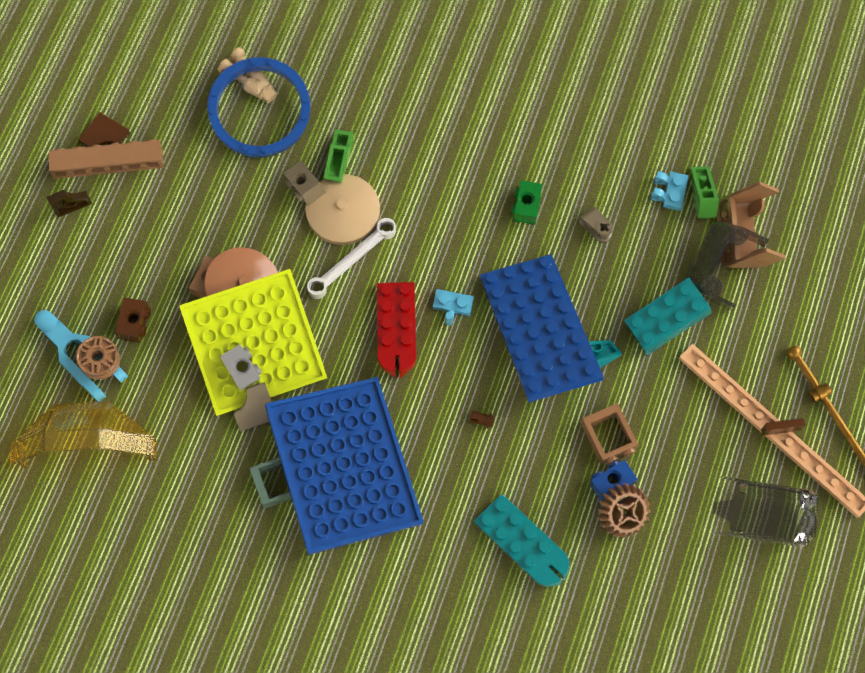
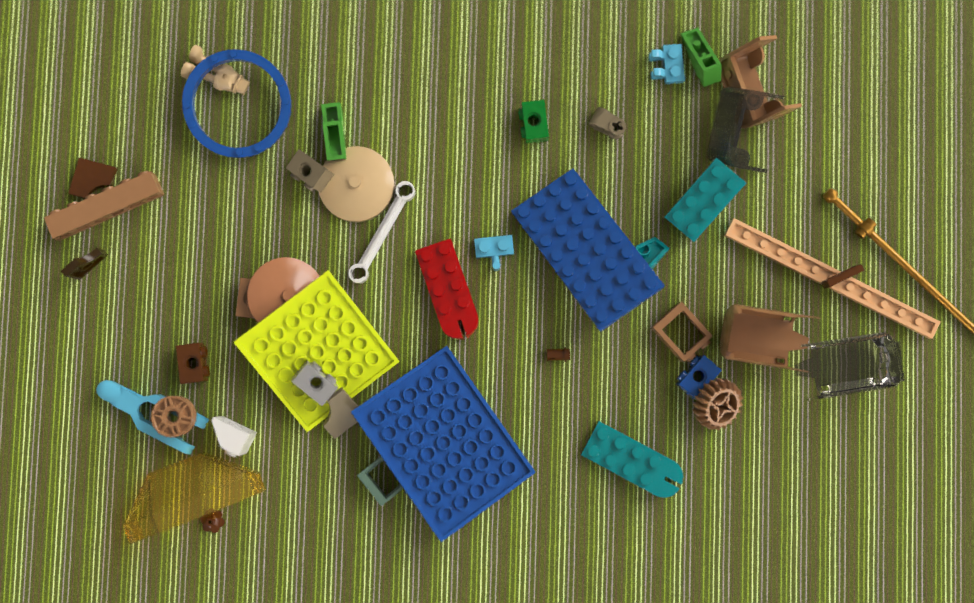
camera: 20 degrees left, 15 degrees up
none -> reddish brown plant [200,509,225,533]
none -> white slope [212,416,257,457]
none -> medium nougat piece [720,304,822,373]

